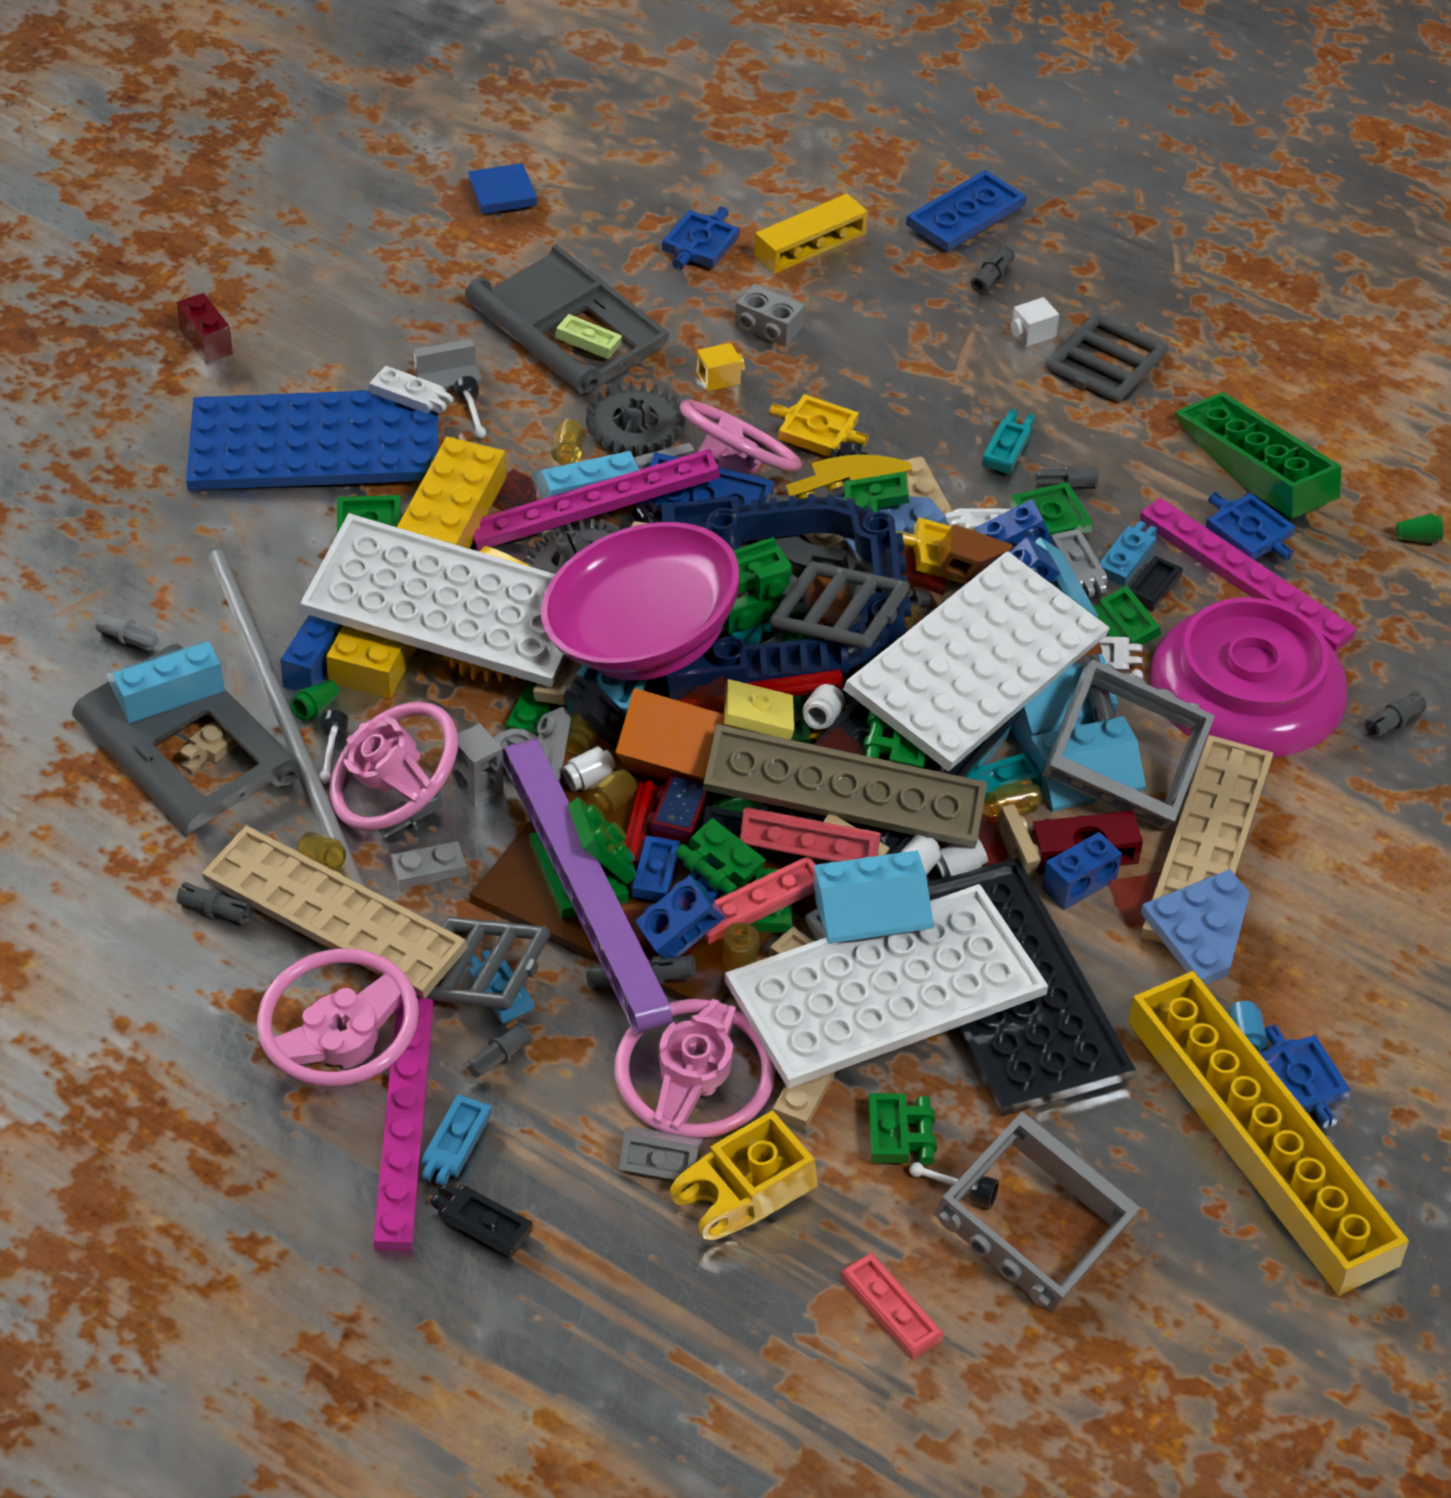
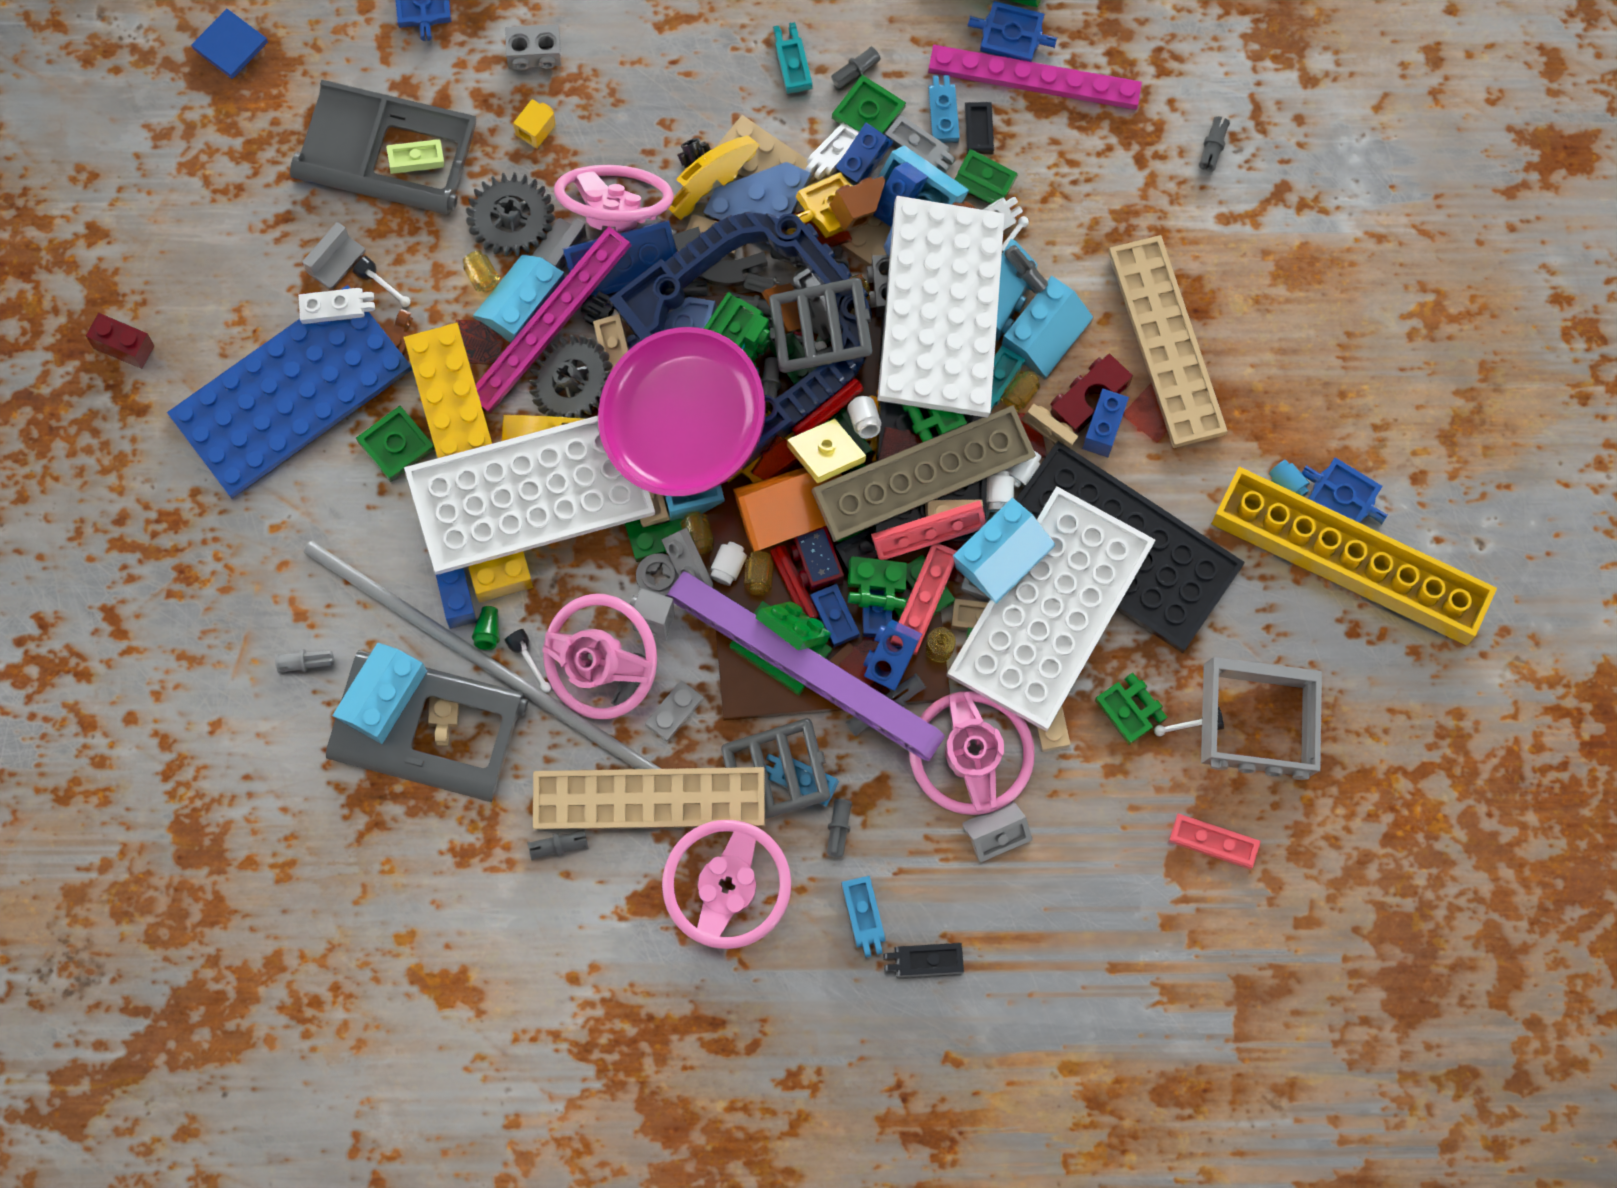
camera: 35 degrees left, 25 degrees up
clear yellow brick [296,832,346,871] -> none
dark pink plate [373,998,434,1251] -> none
black hinge [566,675,626,751] -> none
yellow brick [669,1110,818,1240] -> none
yellow plate [769,394,869,457] -> none
green plate [844,471,910,512] -> none
light grey window [1041,659,1215,831] -> none
medium blue plate [1141,869,1250,985] -> none
dark pink dish [1149,597,1348,757] -> none

